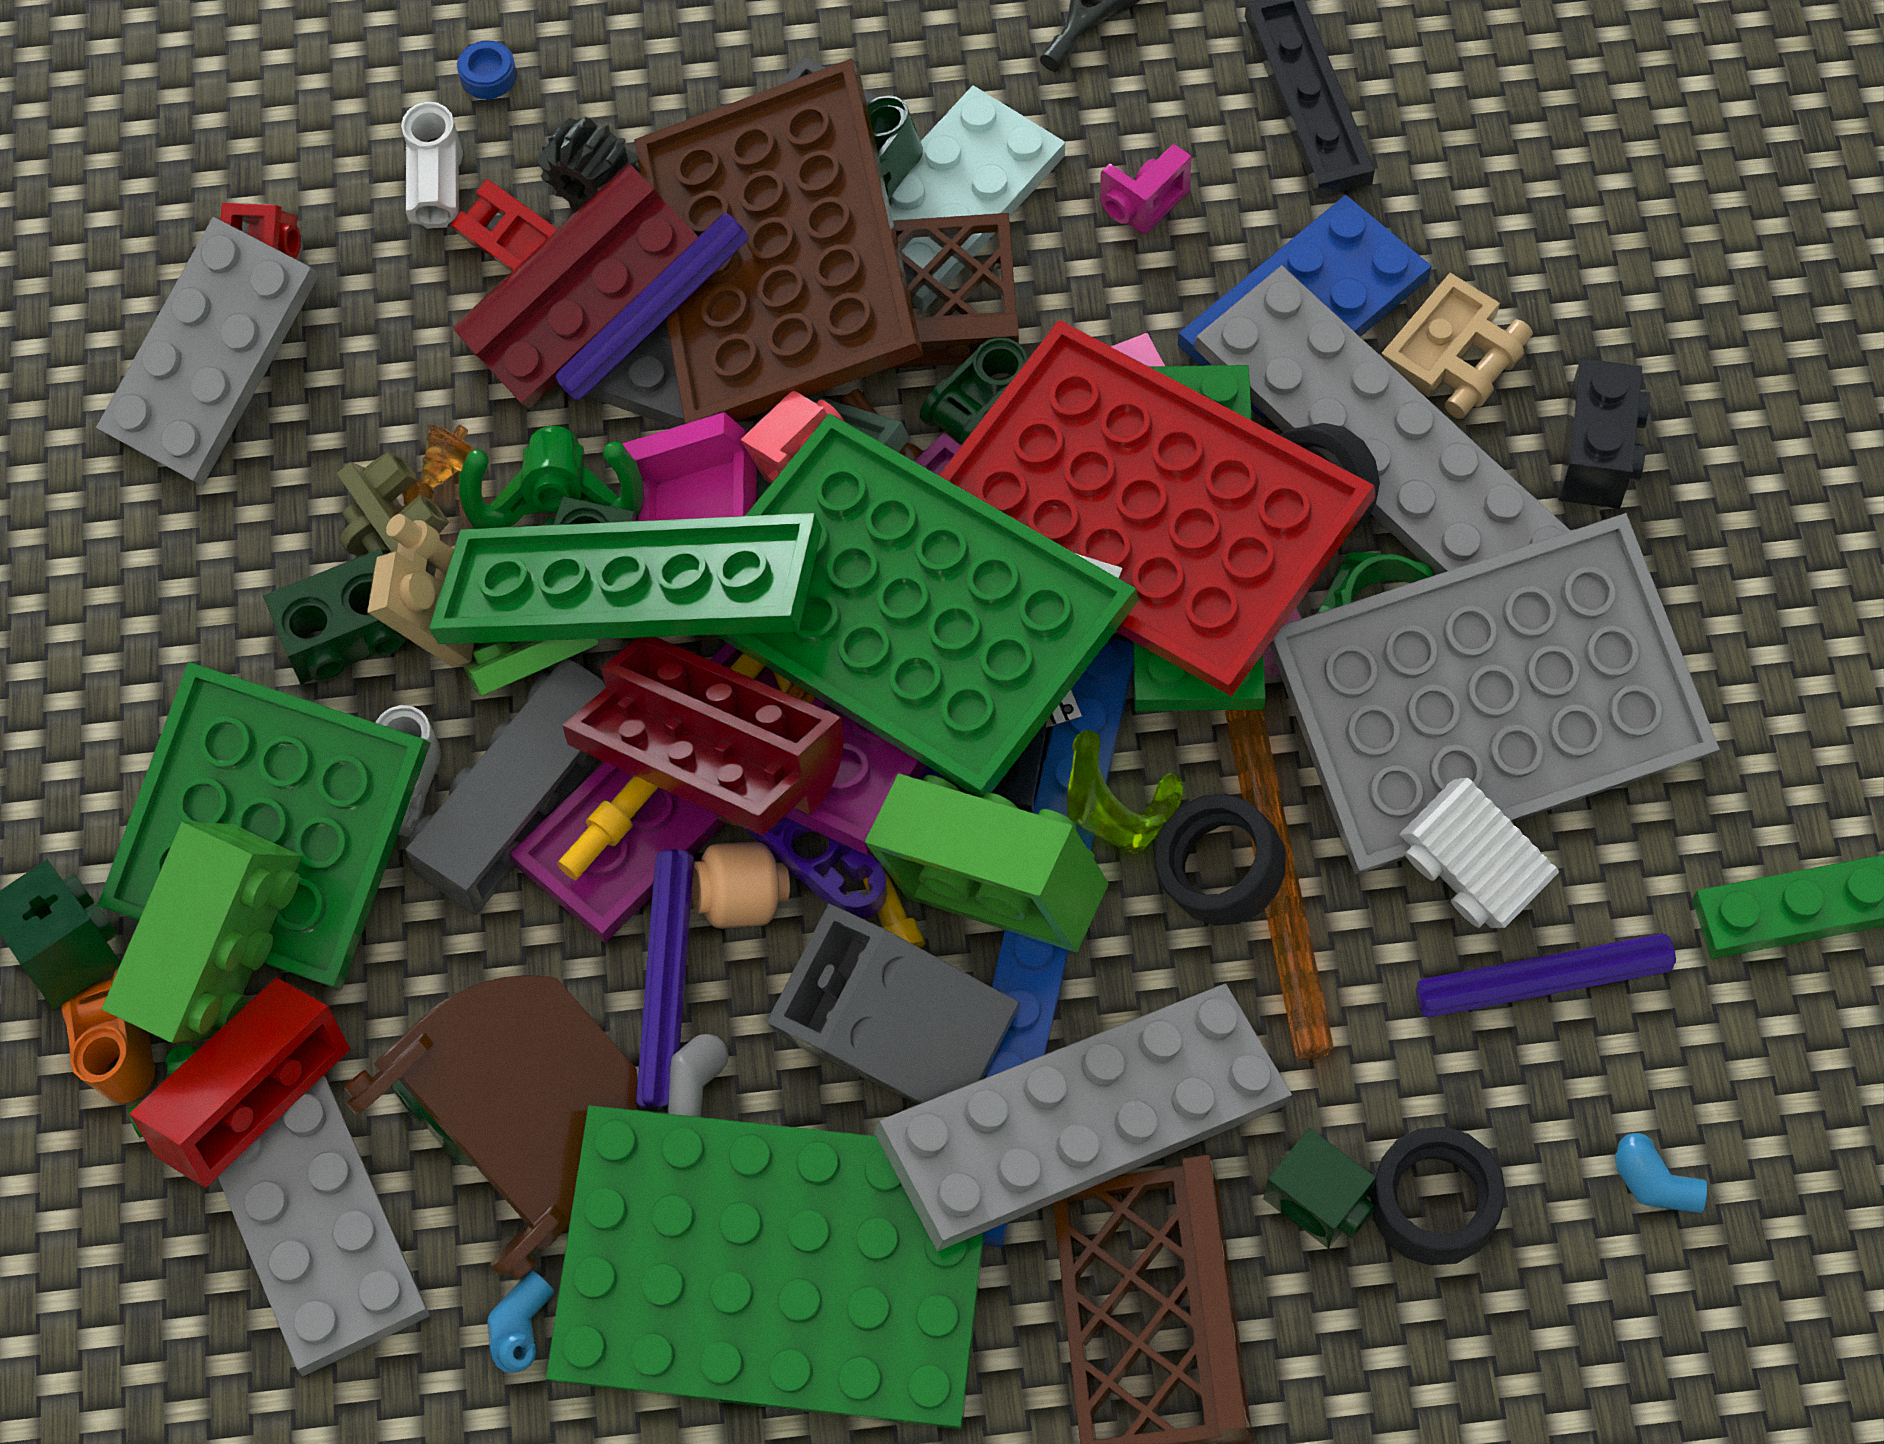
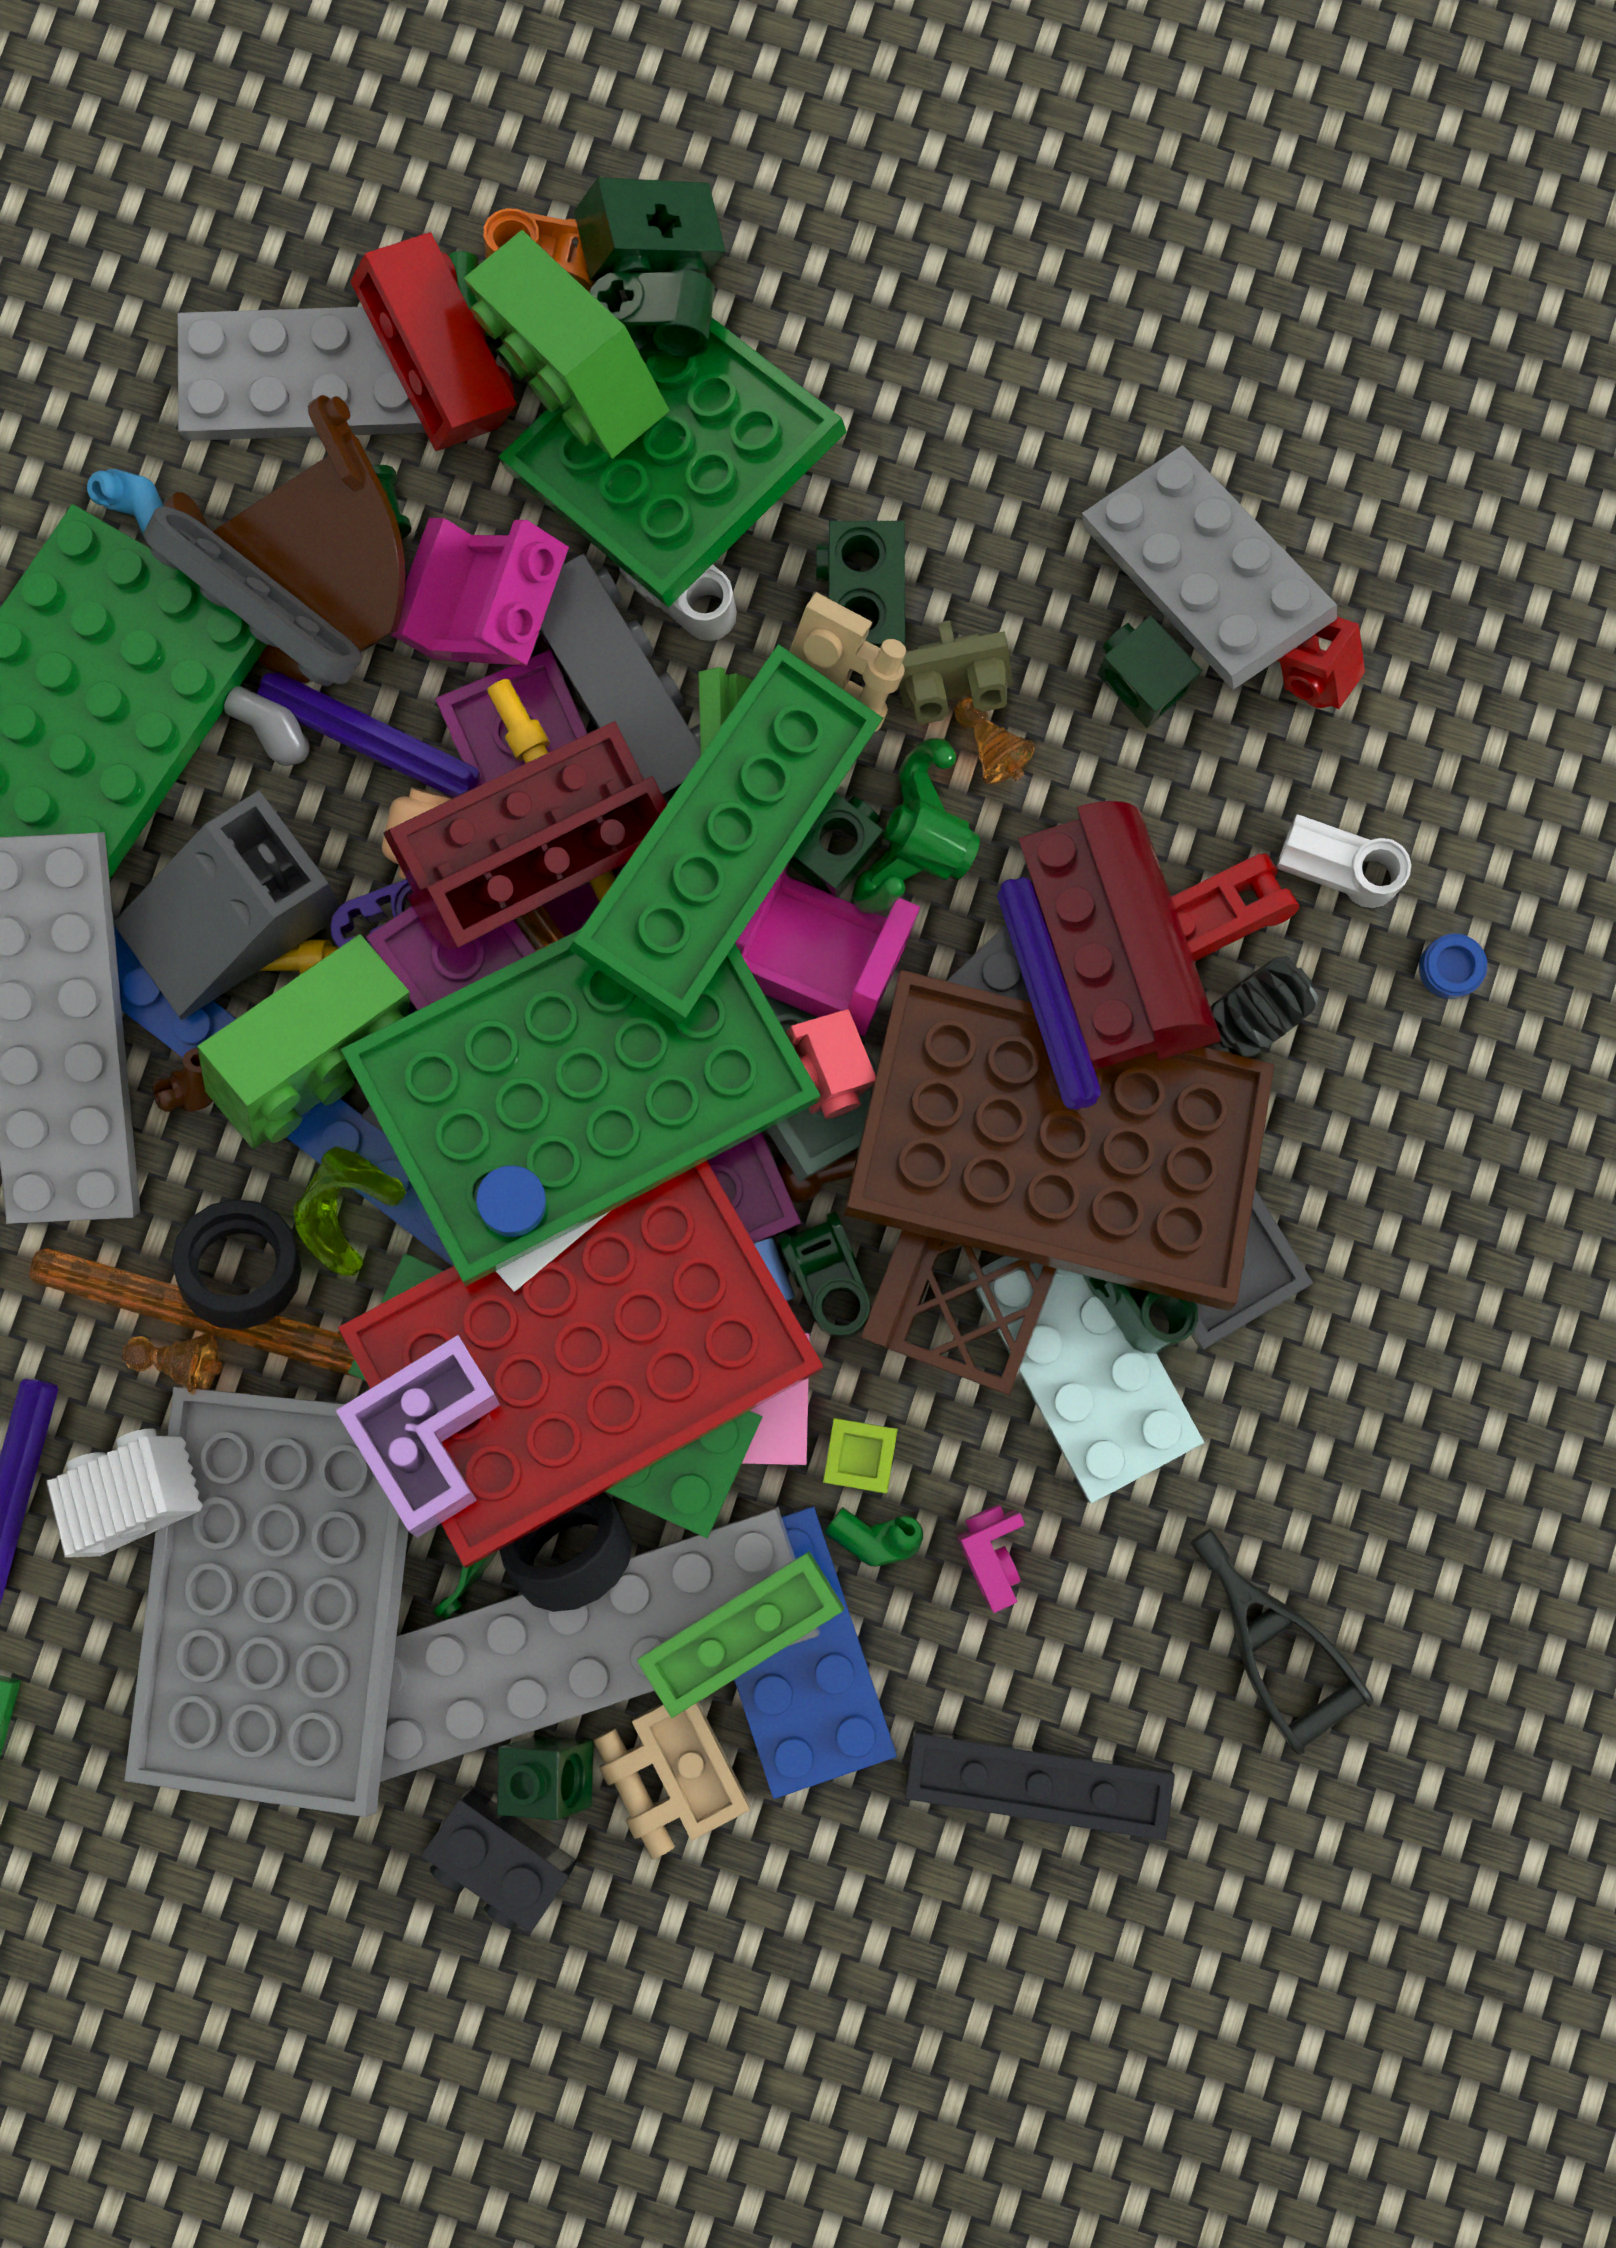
camera: 115 degrees right, 20 degrees up
none -> clear orange piece [121,1334,222,1395]
none -> dark grey plate [143,507,362,686]
none -> reddish brown arm [152,1048,213,1112]
none -> lavender brick [335,1335,500,1538]
none -> dark pink panel [391,518,569,666]
none -> blue tile [476,1165,546,1237]
none -> dark green brick [497,1736,593,1820]
none -> dark green piece [589,269,714,358]
none -> bright green plate [637,1551,844,1718]
none -> lime plate [823,1418,898,1494]
none -> green arm [824,1507,924,1567]
none -> dark green brick [1097,616,1202,728]

